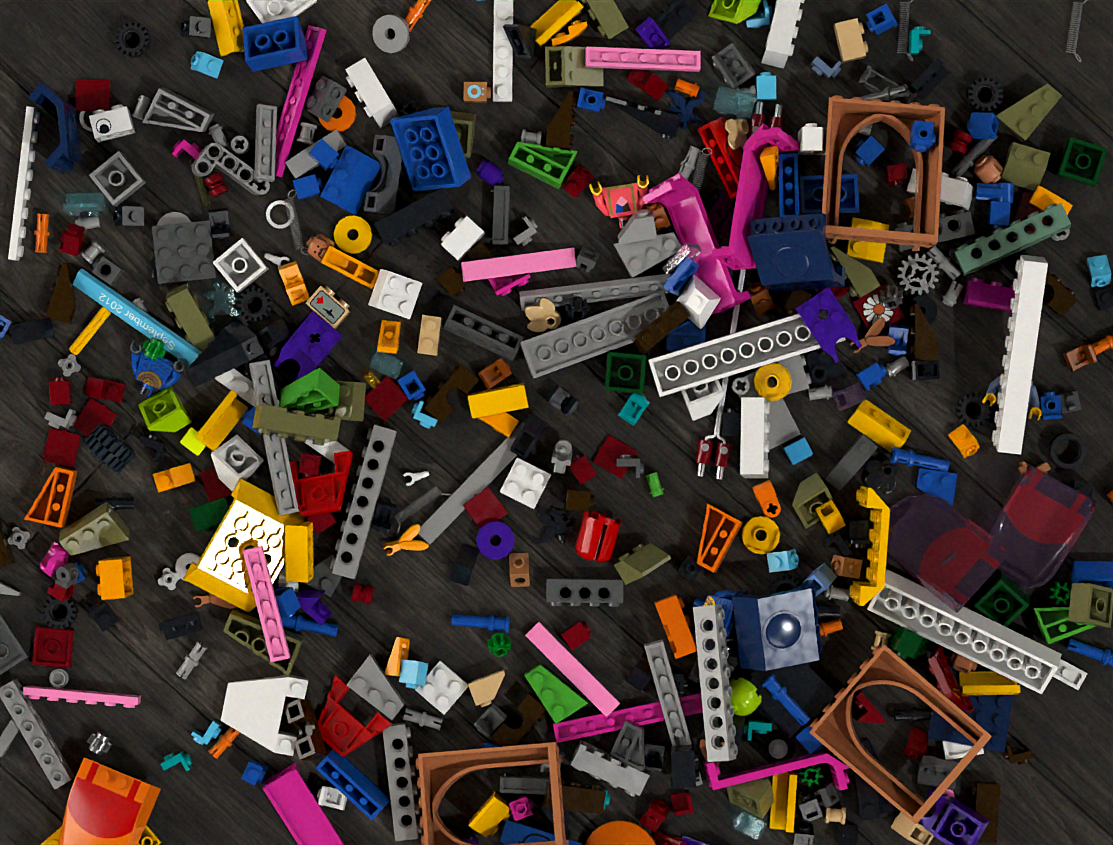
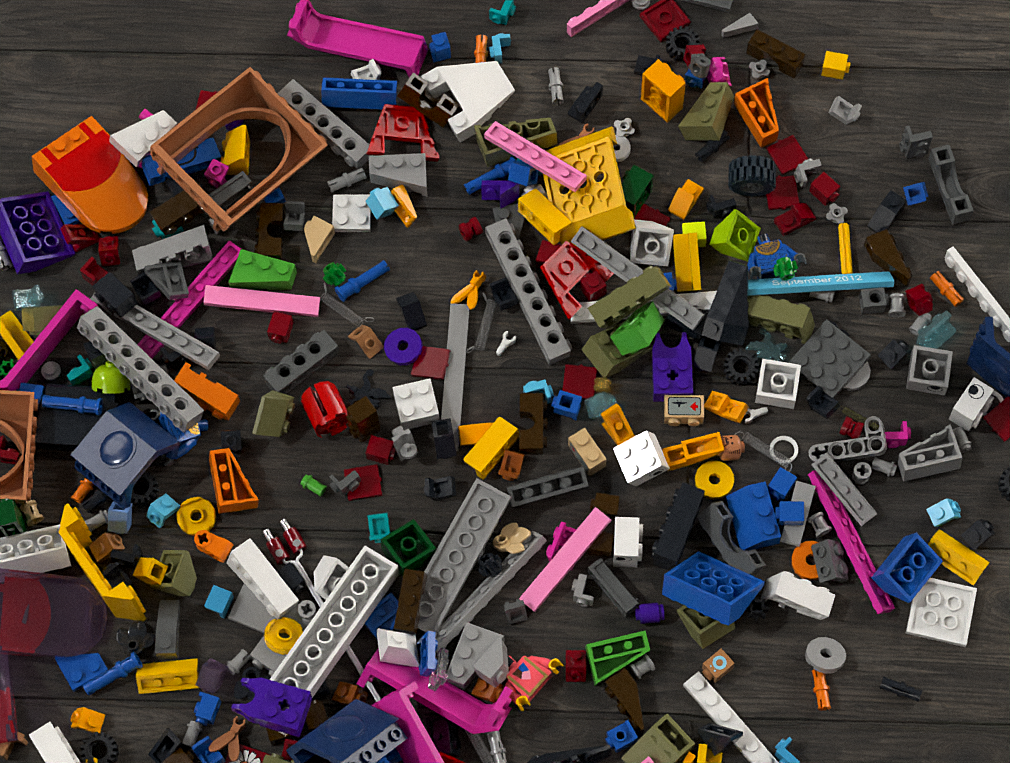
camera: 145 degrees right, 20 degrees down
none -> light grey piece [320,283,375,328]

